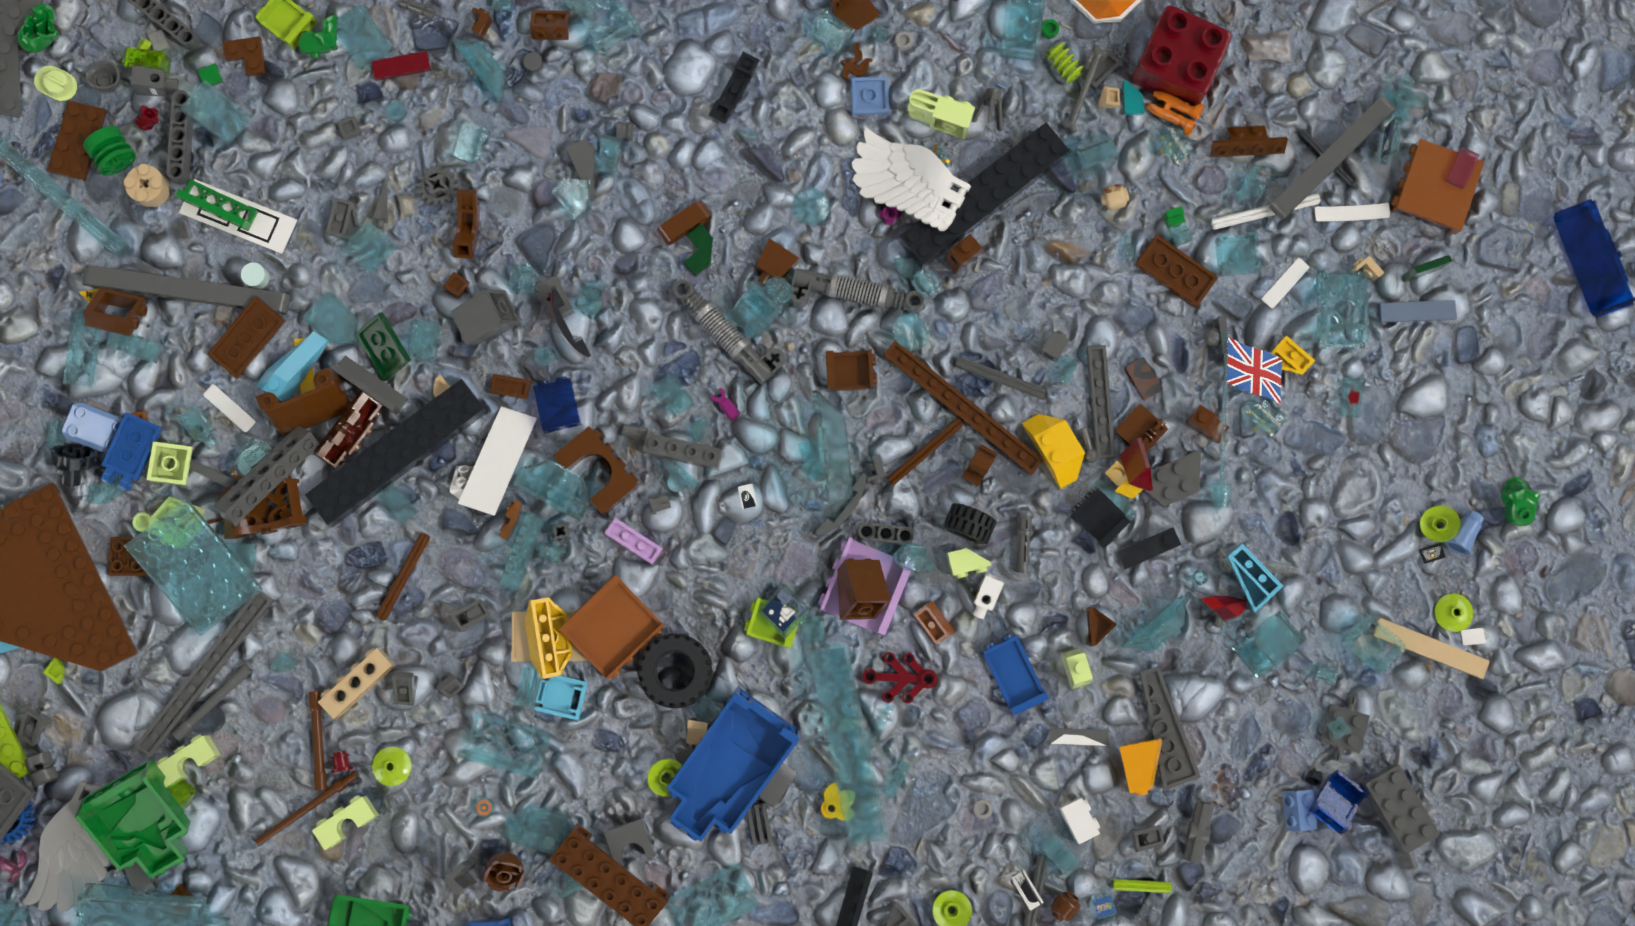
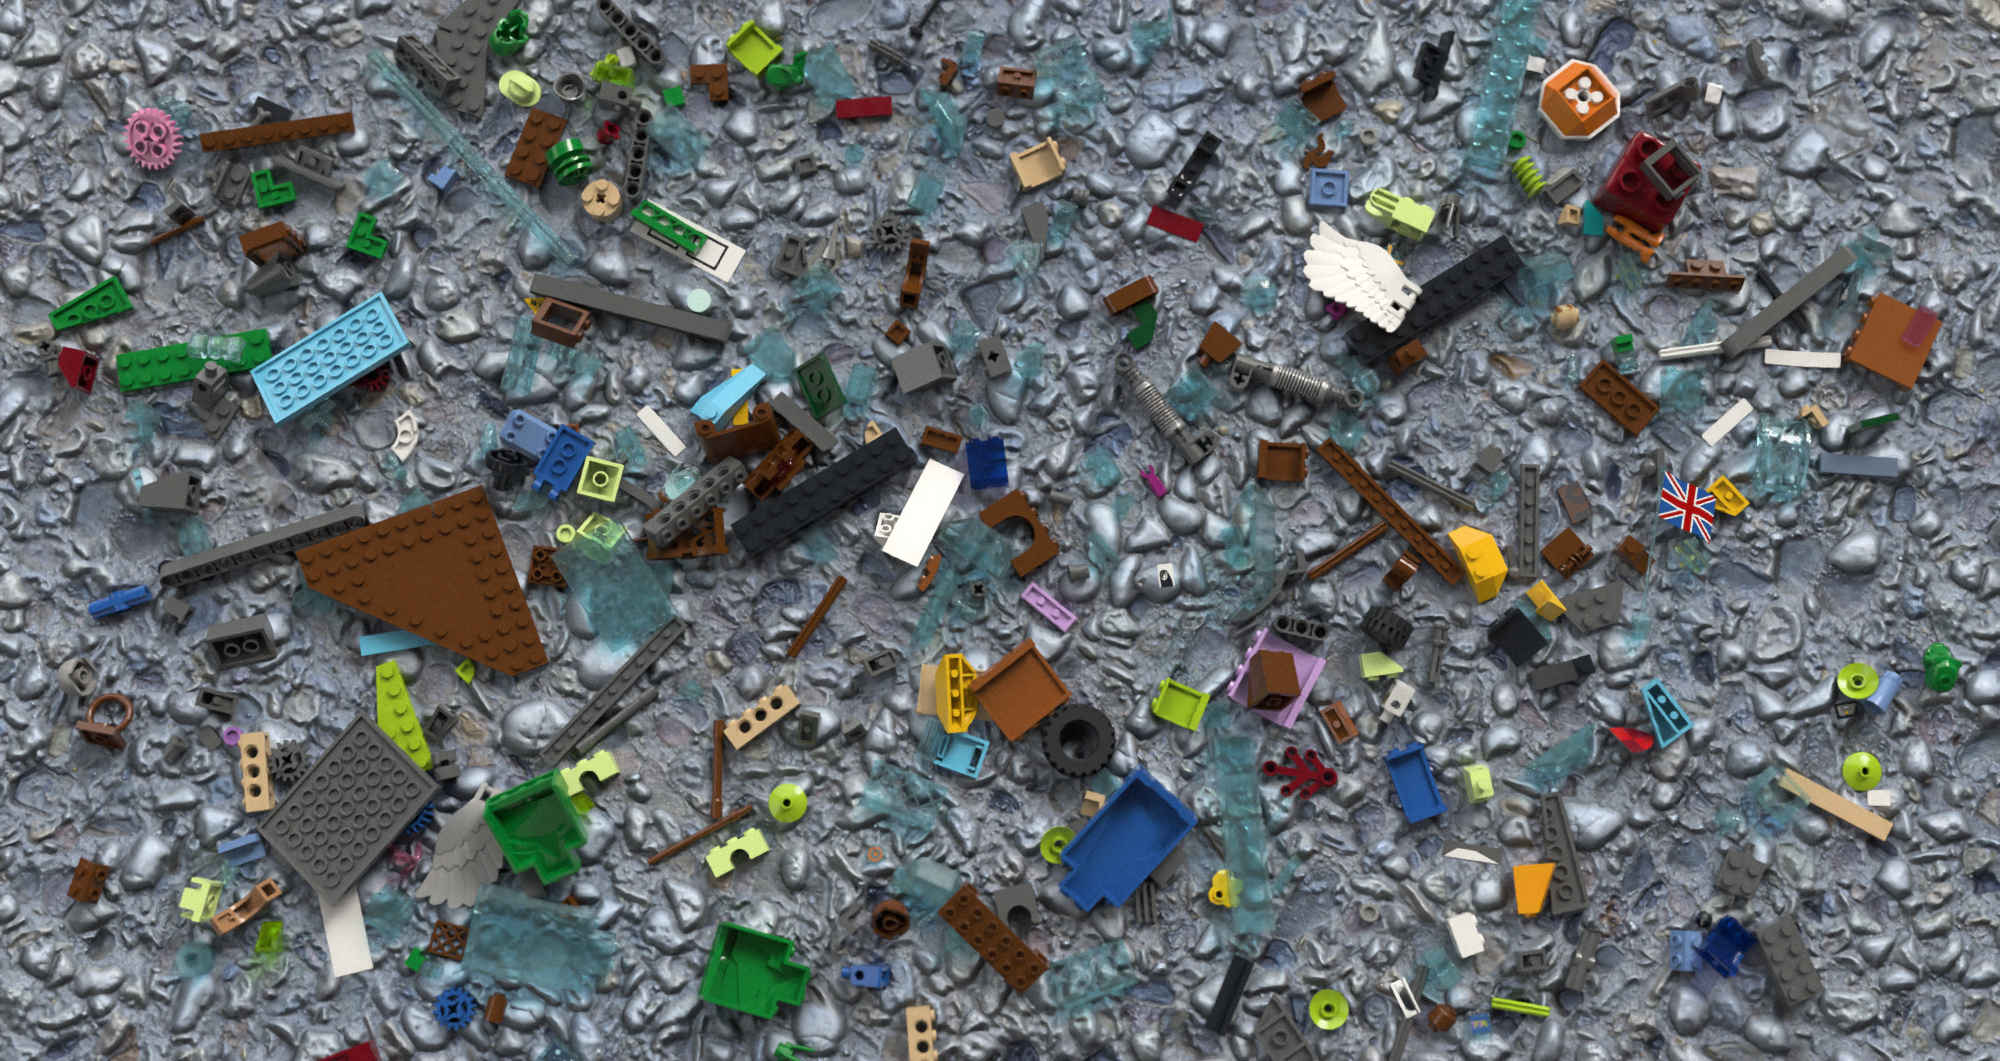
camera: 10 degrees right, 0 degrees up
reddish brown tile [207,296,286,379] -> none
dark red brick [330,751,353,773] -> none
black slope [550,285,591,357] -> none
dark grey brick [643,433,723,471] -> none
tile [758,583,812,638] -> none
clear light blue head [764,276,793,305] -> none
clear light blue piece [893,542,936,573] -> none
dark grey piece [1062,45,1108,134] -> none
reddish brown slope [1086,607,1117,647] -> none
dark red slope [1120,438,1153,491] -> none
clear light blue piece [1185,569,1208,589] -> none
clear light blue slope [1232,611,1305,678] -> none
clear light blue plate [1327,716,1351,740] -> none
clear light blue tile [1339,377,1364,418] -> none
none -> tan panel [1009,137,1067,193]
none -> dark red sticker [1146,205,1204,242]
none -> dark grey window [1639,138,1703,202]

